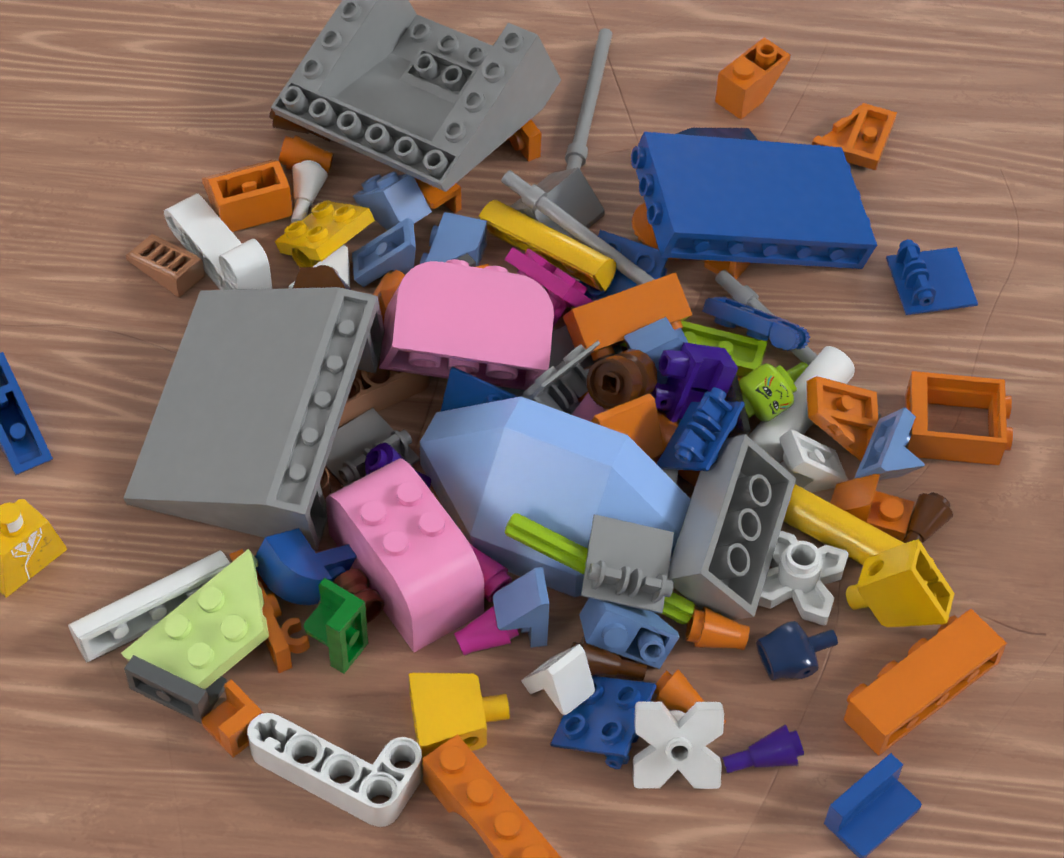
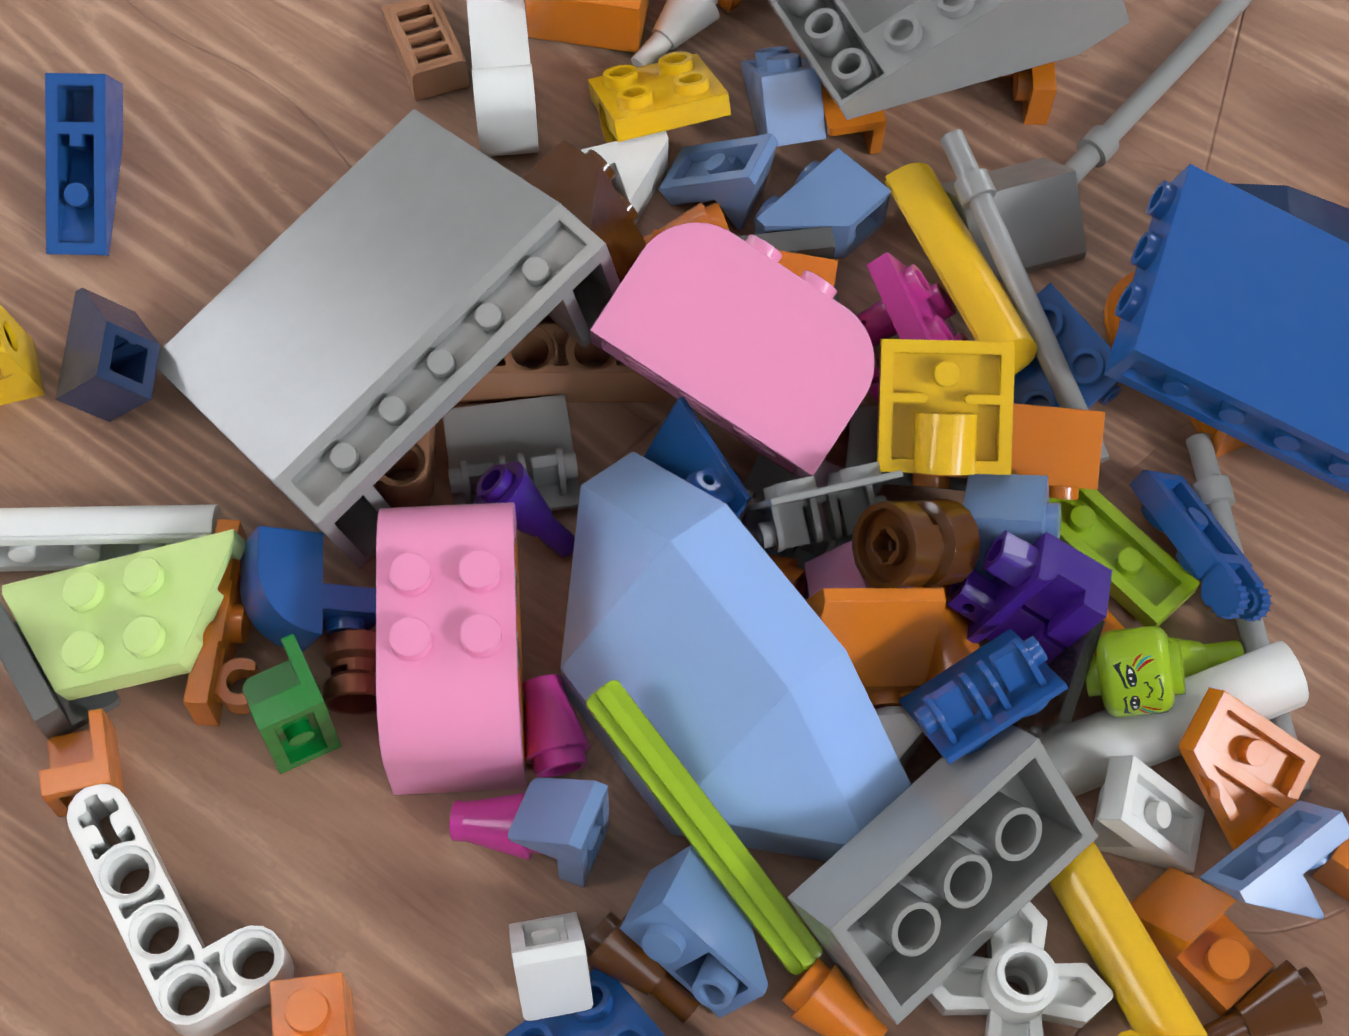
camera: 30 degrees right, 10 degrees up
yellow torso [408,673,510,766] -> none
light grey hinge [581,514,674,613] -> none
none -> dark blue slope [55,287,160,422]
none -> yellow plate [877,339,1015,475]

